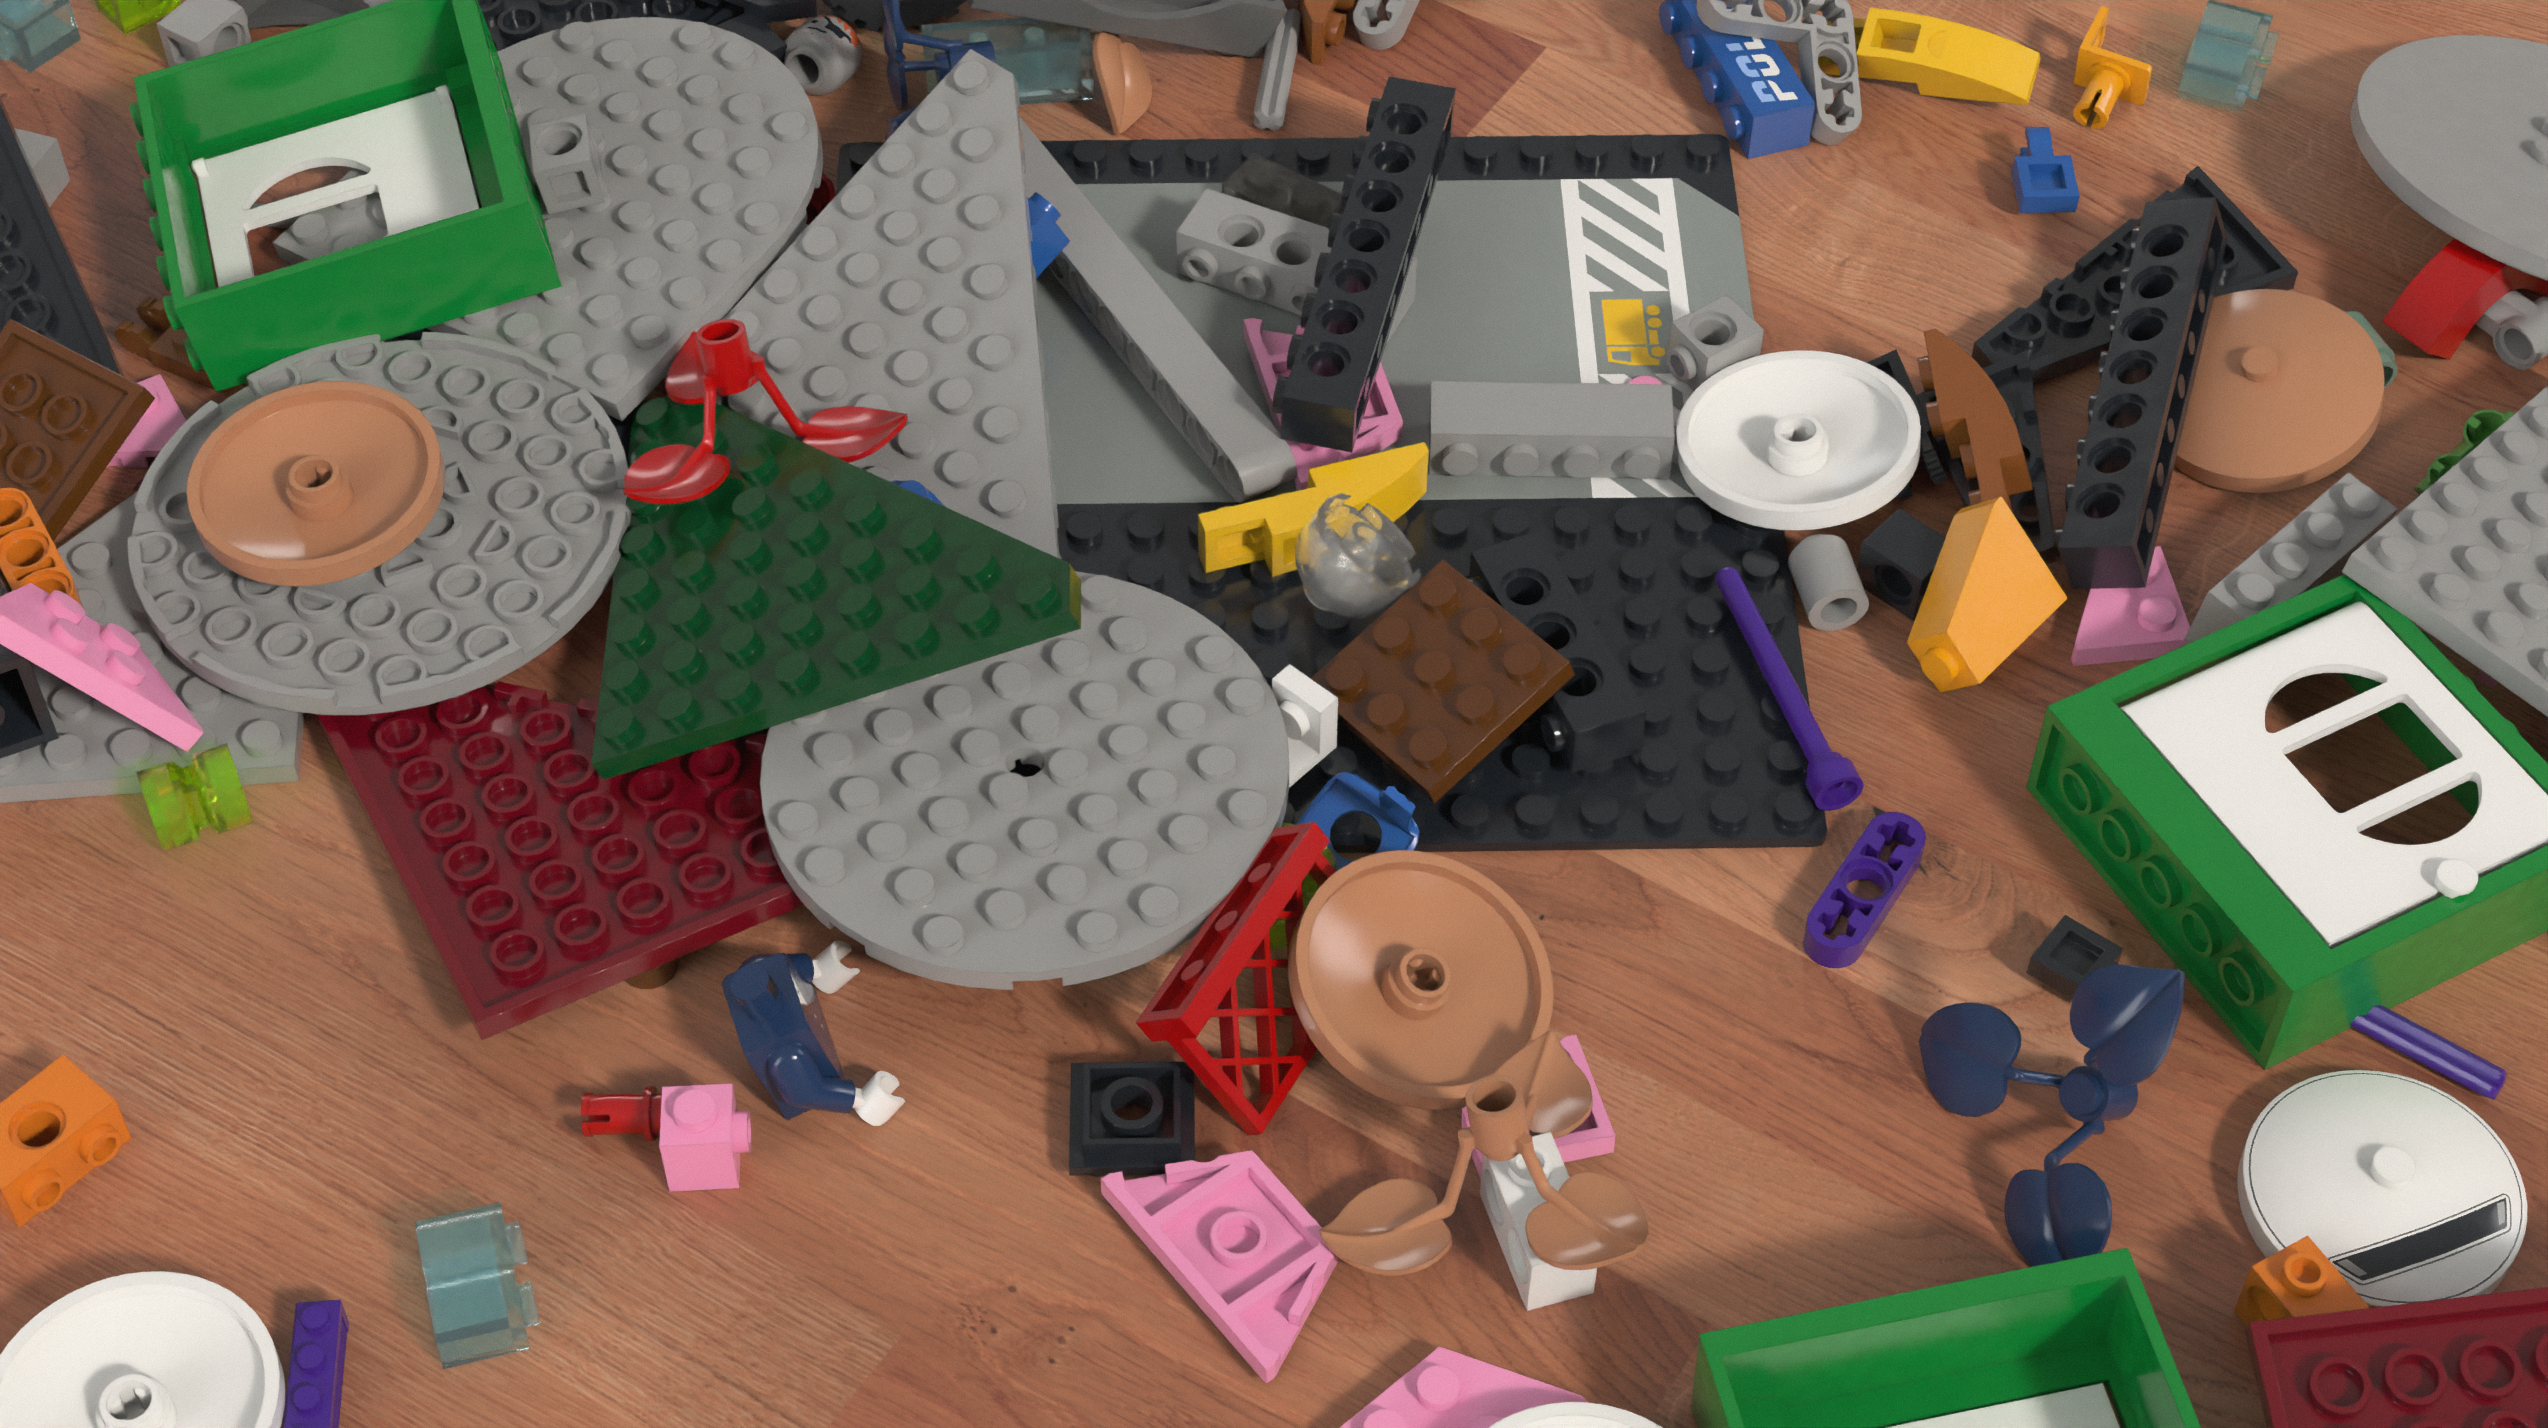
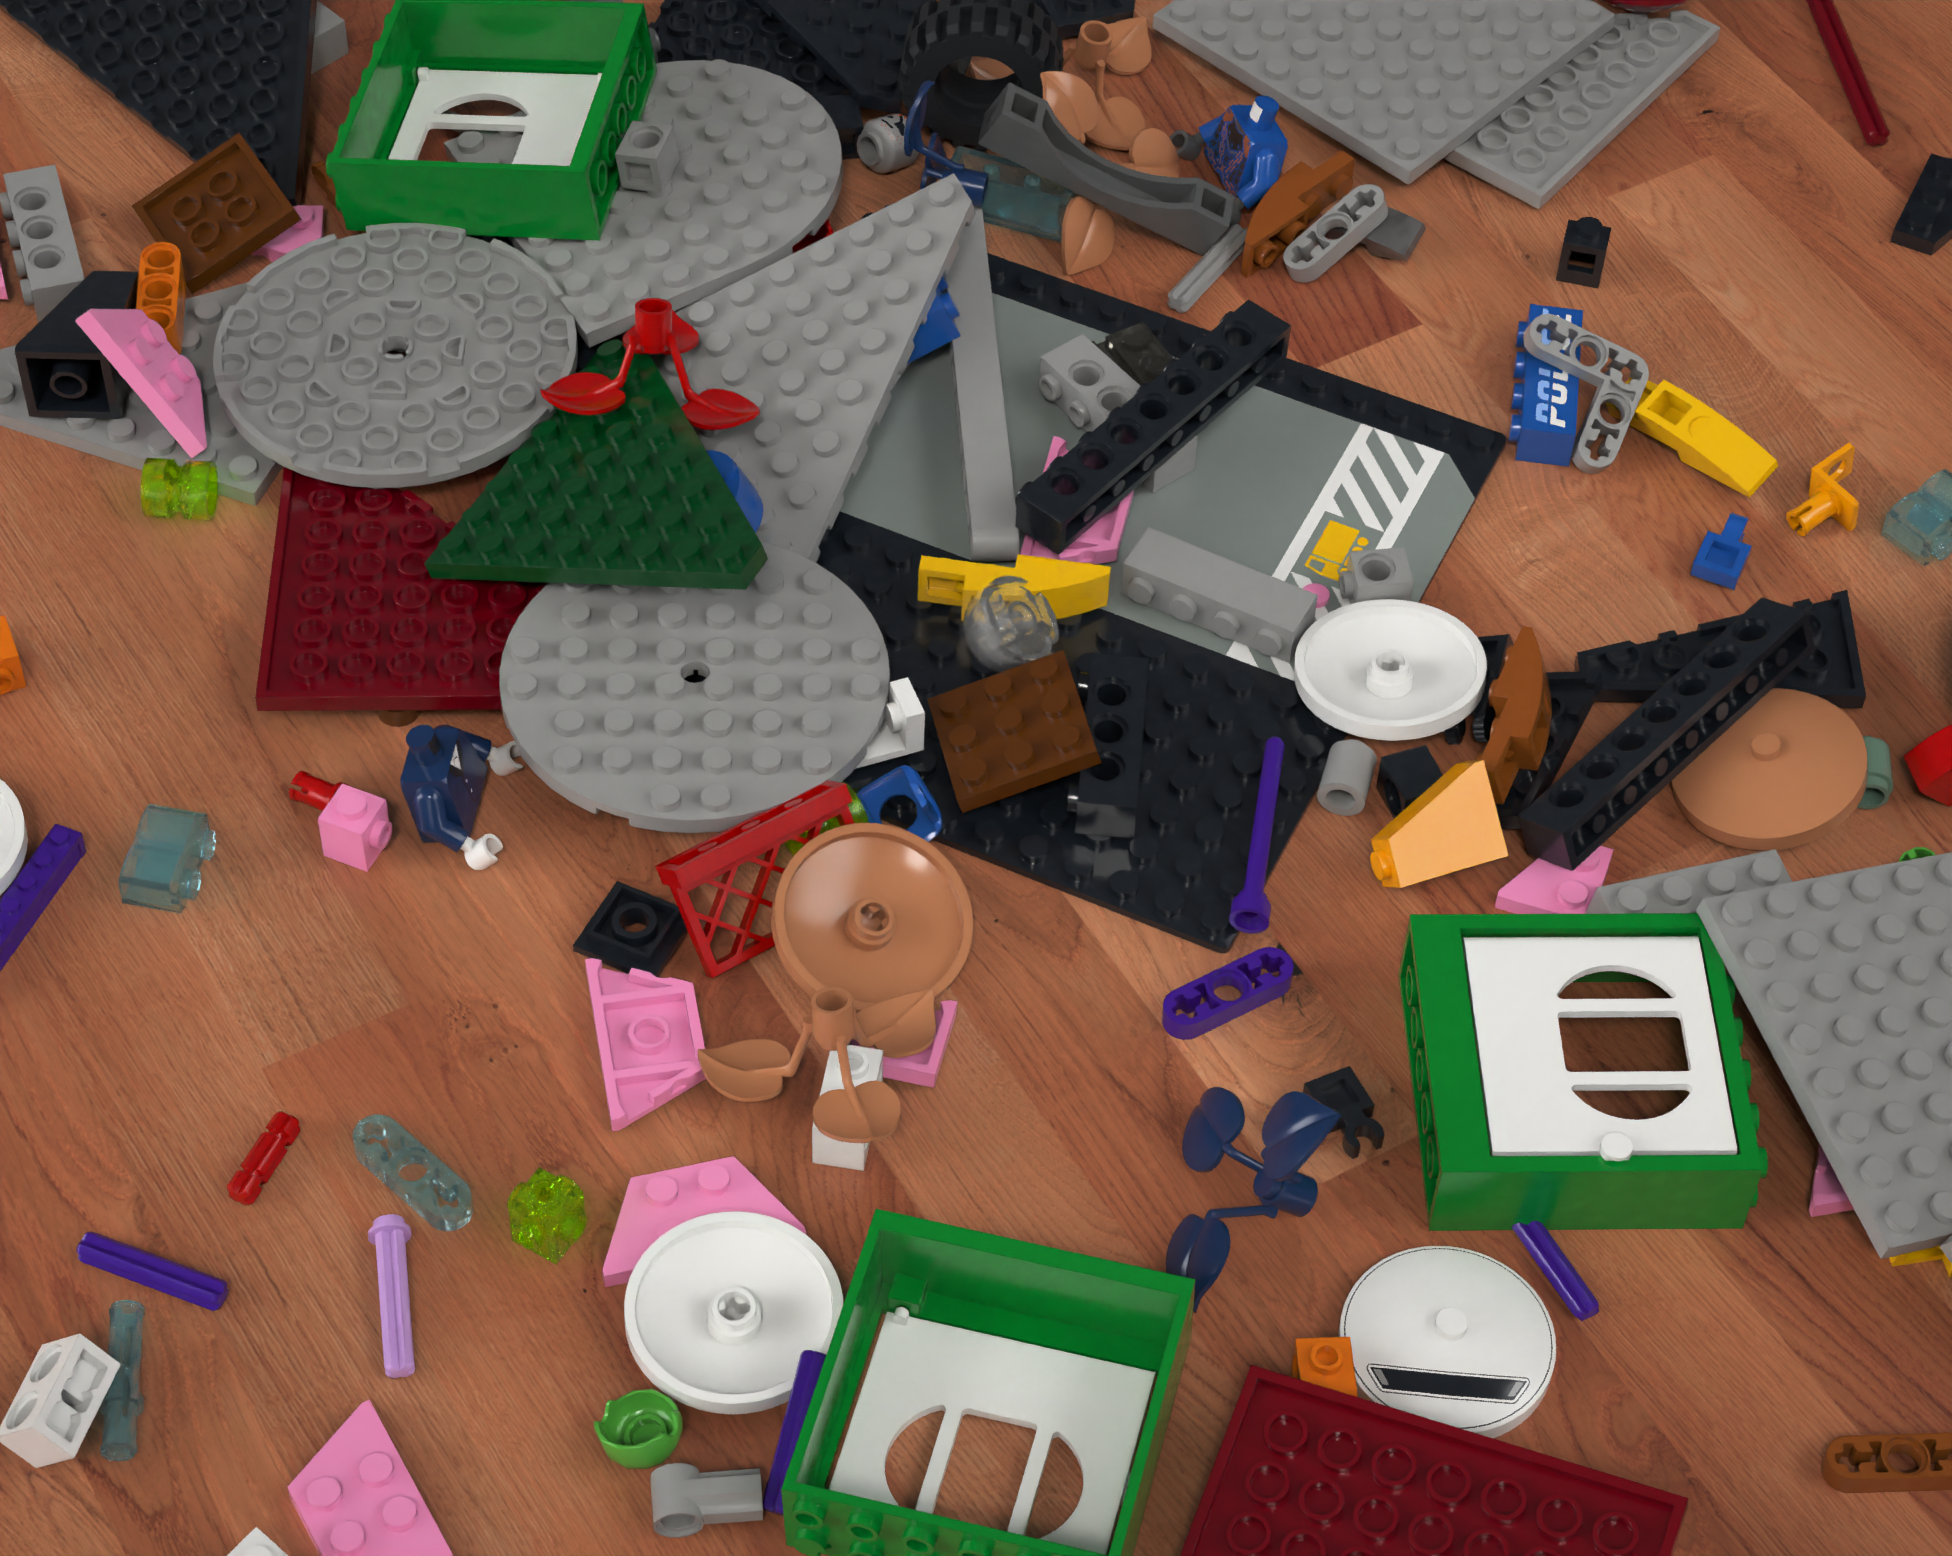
camera: 25 degrees right, 0 degrees up
nougat dish [186,381,445,586] -> none

